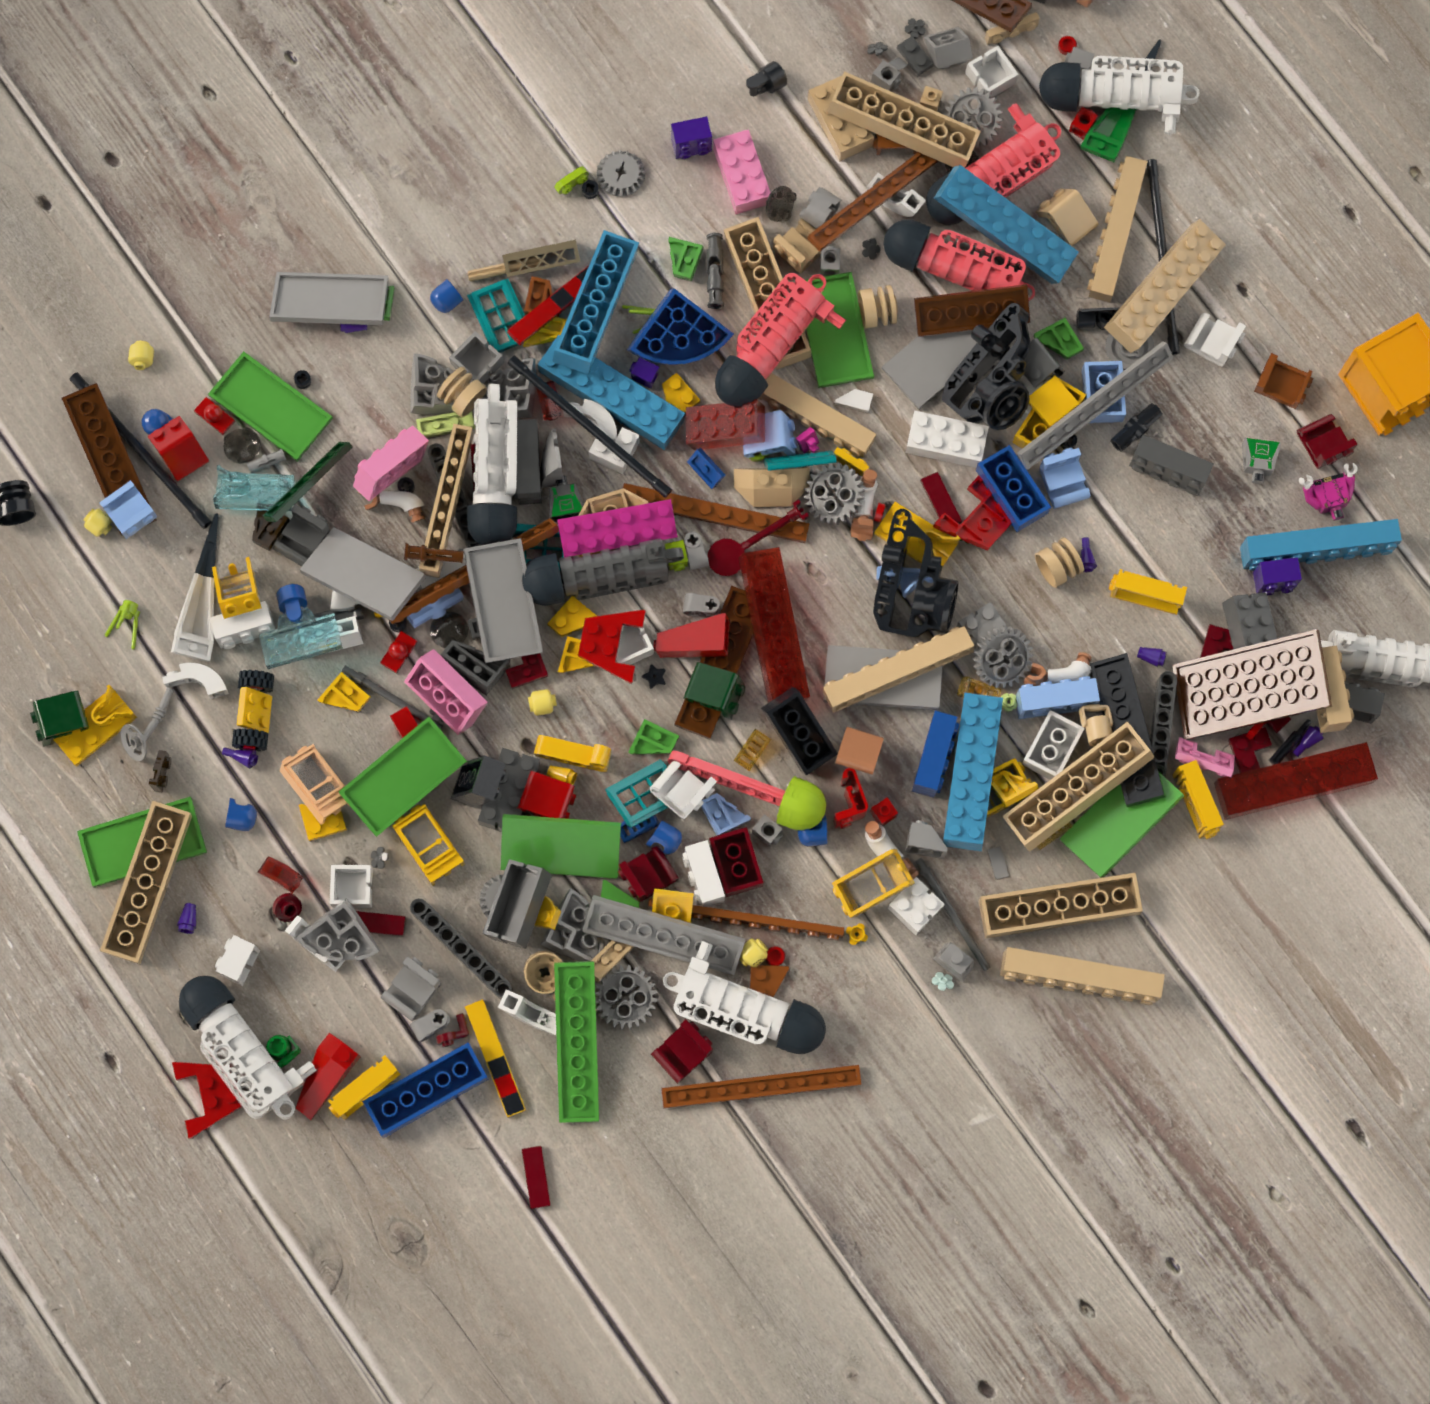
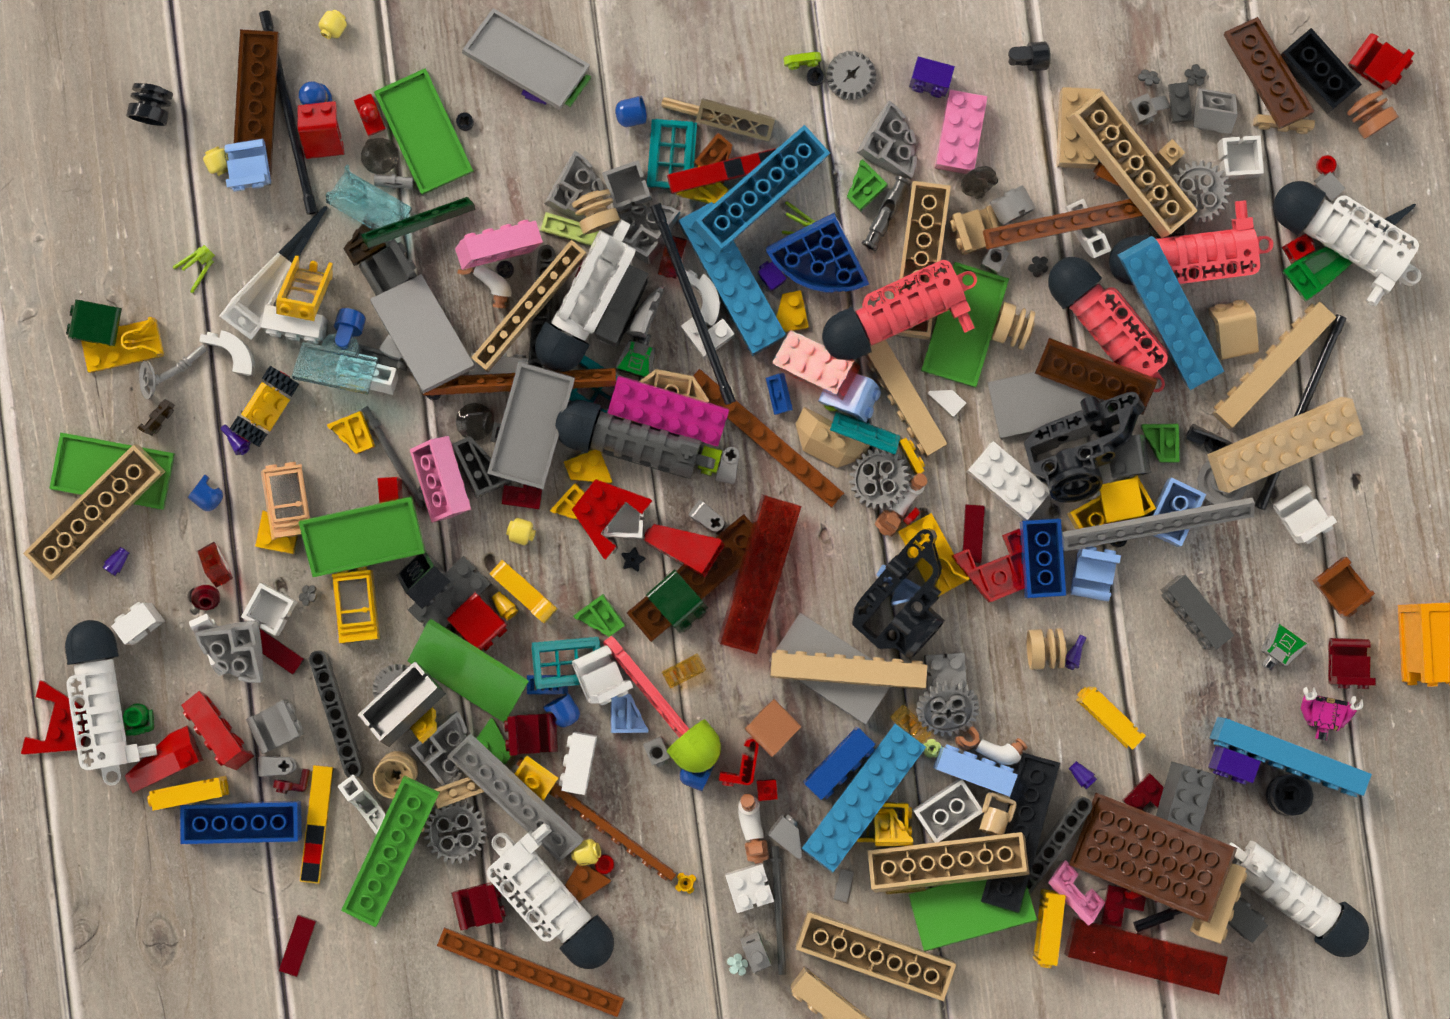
camera: 25 degrees right, 10 degrees up
red tile [380,631,418,674] -> none
reddish brown pin [404,543,464,563] -> none
light blue piece [407,588,464,628] -> none
dark red piece [708,499,809,576] -> none
dark red brick [709,827,764,898] -> none
black brick [761,687,838,776] -> none
dark pink tile [796,427,819,453] -> none
door [832,849,915,918] -> none
black piece [1110,403,1163,452] -> none
dark purple cone [1292,725,1324,757] -> none
none -> red wedge [181,691,254,771]
none -> light grey brick [856,101,917,179]
none -> black wheel [1265,775,1314,816]

